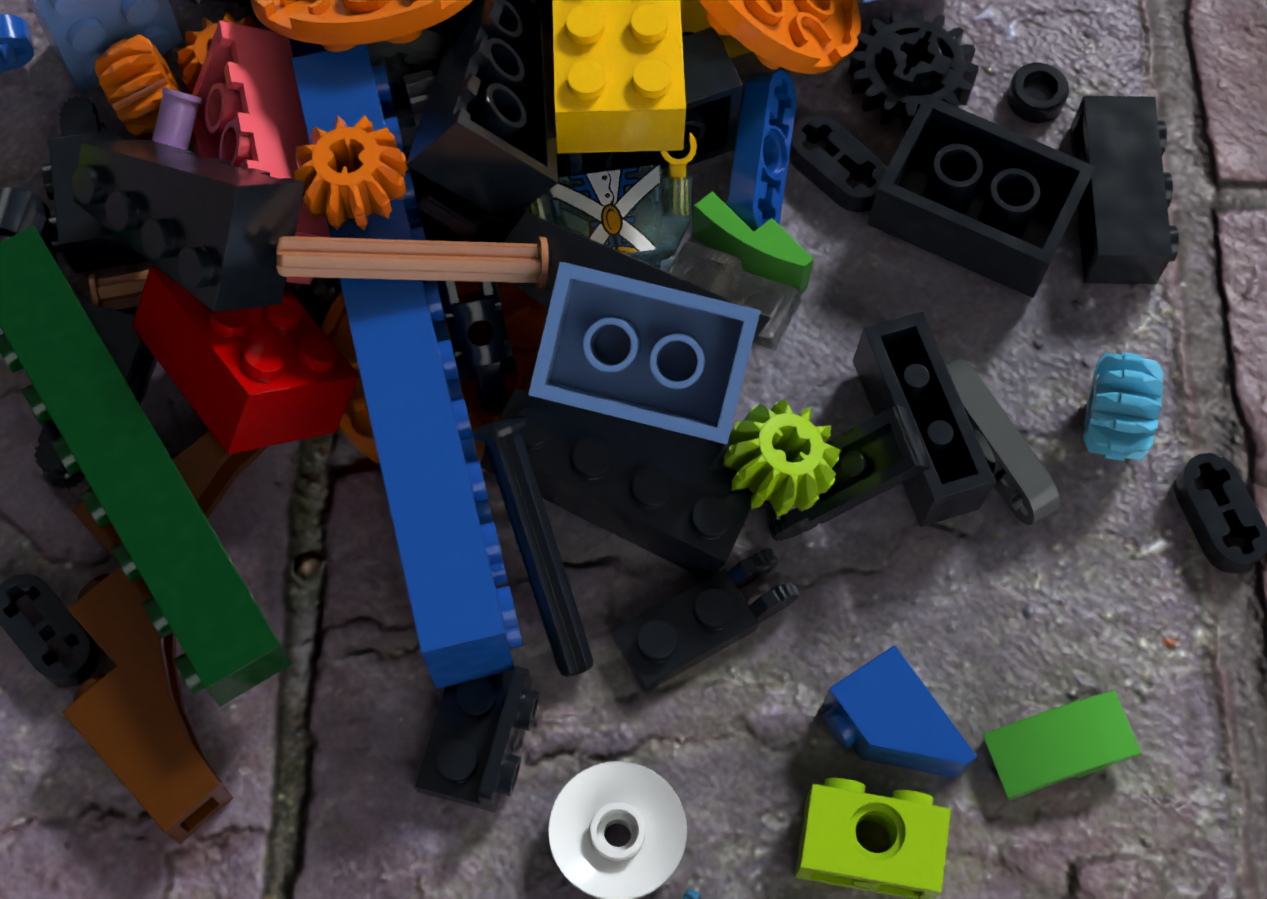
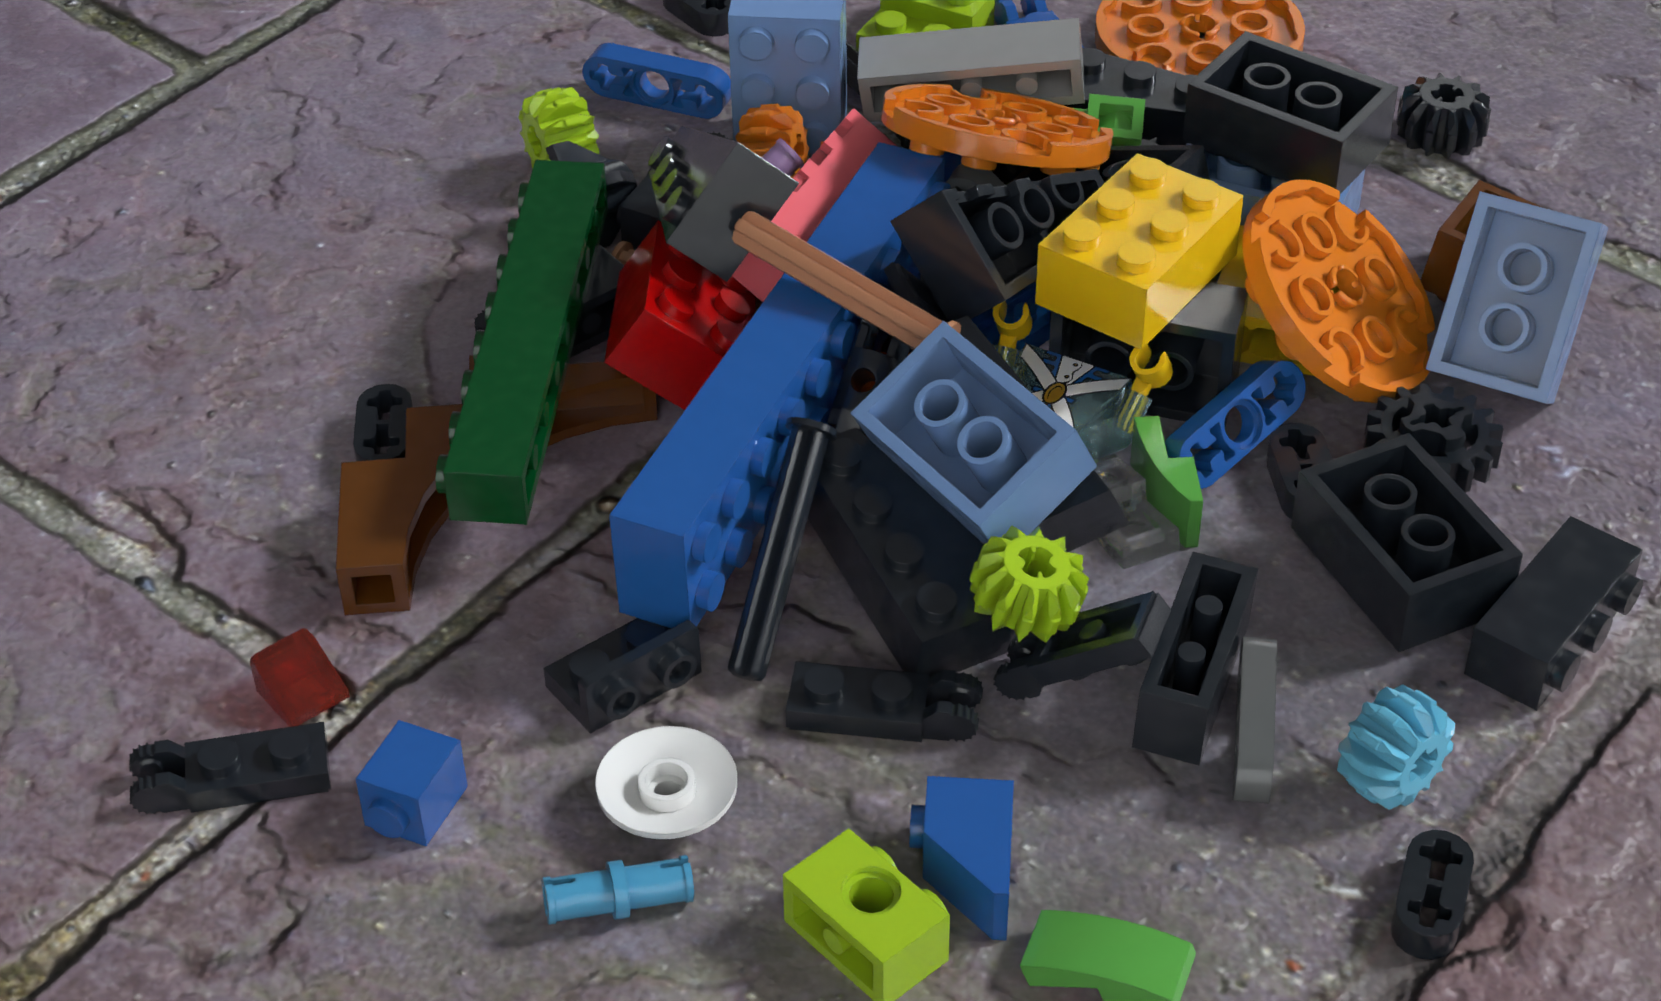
camera: 40 degrees right, 25 degrees down
orange gear [293,115,408,231] -> none
black tile [1007,63,1069,123] -> none

